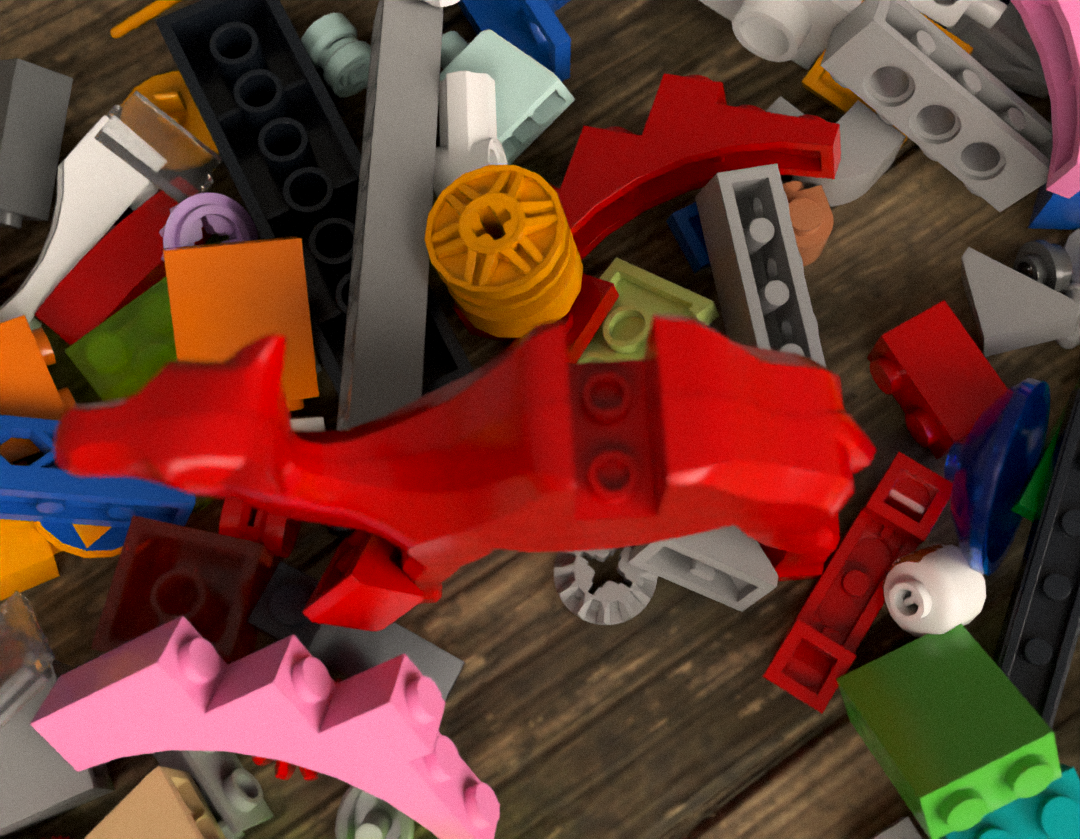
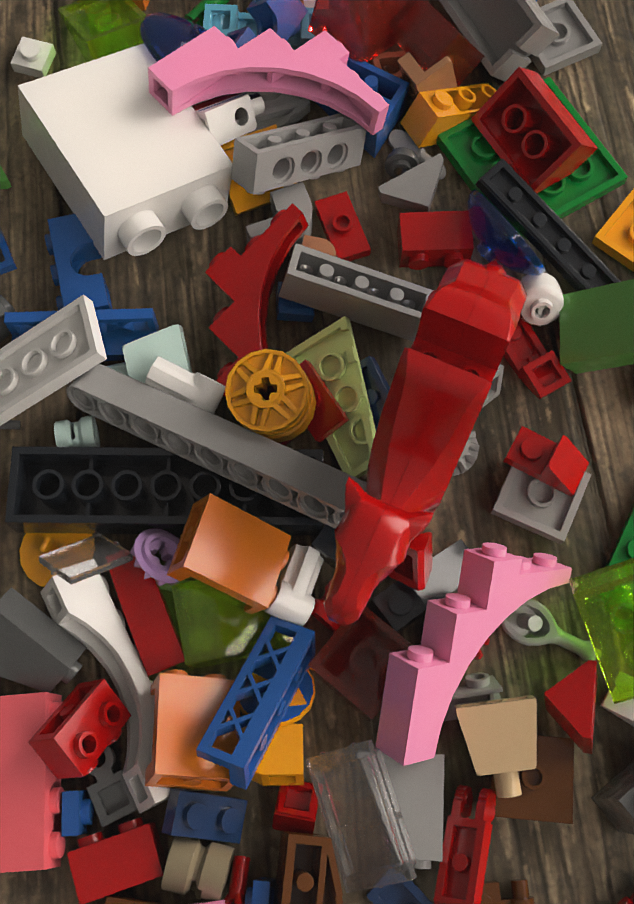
camera: 65 degrees left, 0 degrees up
none -> red plate [314,191,371,262]
none -> light grey plate [491,466,592,545]
none -> red slope [503,426,589,497]

